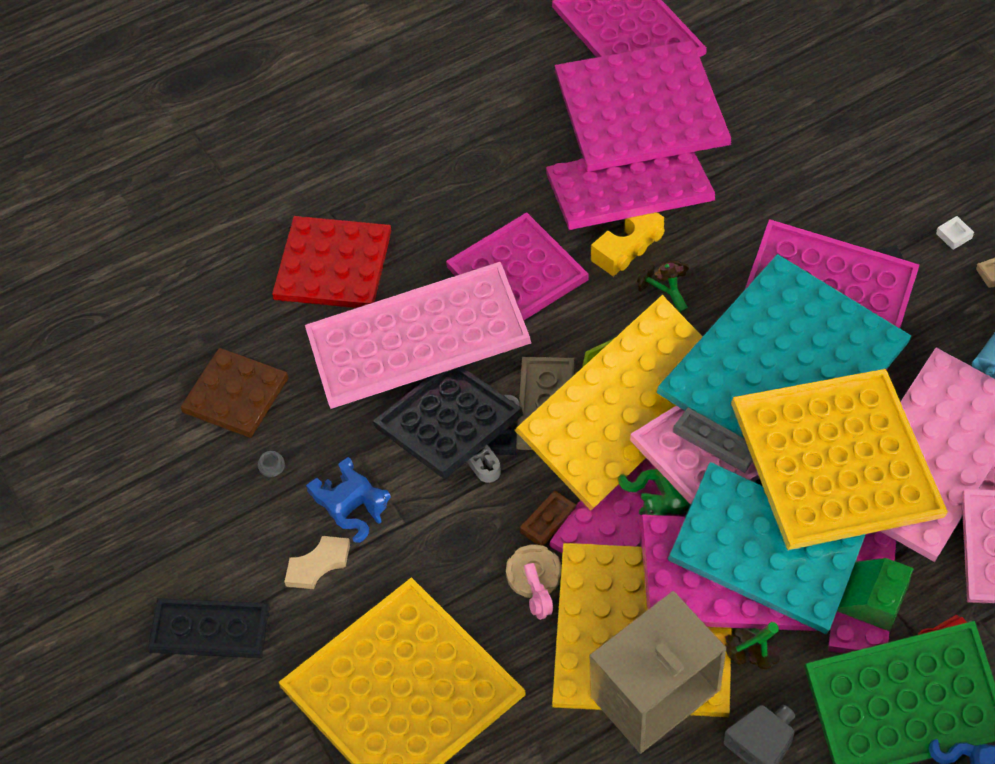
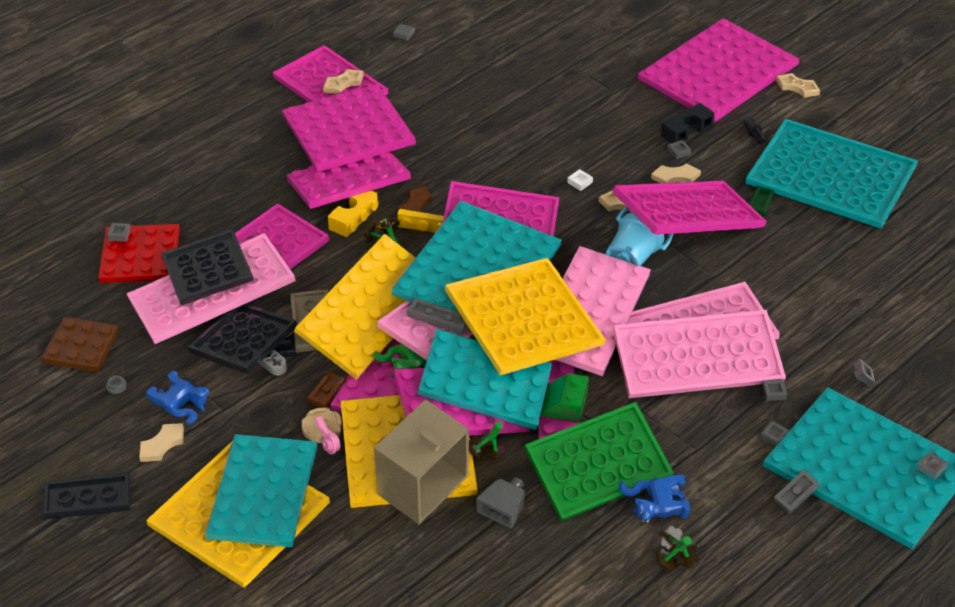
camera: 15 degrees left, 10 degrees down
none -> dark grey plate [107,223,131,242]
none -> black plate [161,229,254,306]
none -> teal plate [205,434,317,547]
none -> tan tile [323,69,364,94]
none -> yellow plate [397,209,444,233]
none -> reddish brown tile [399,186,432,212]

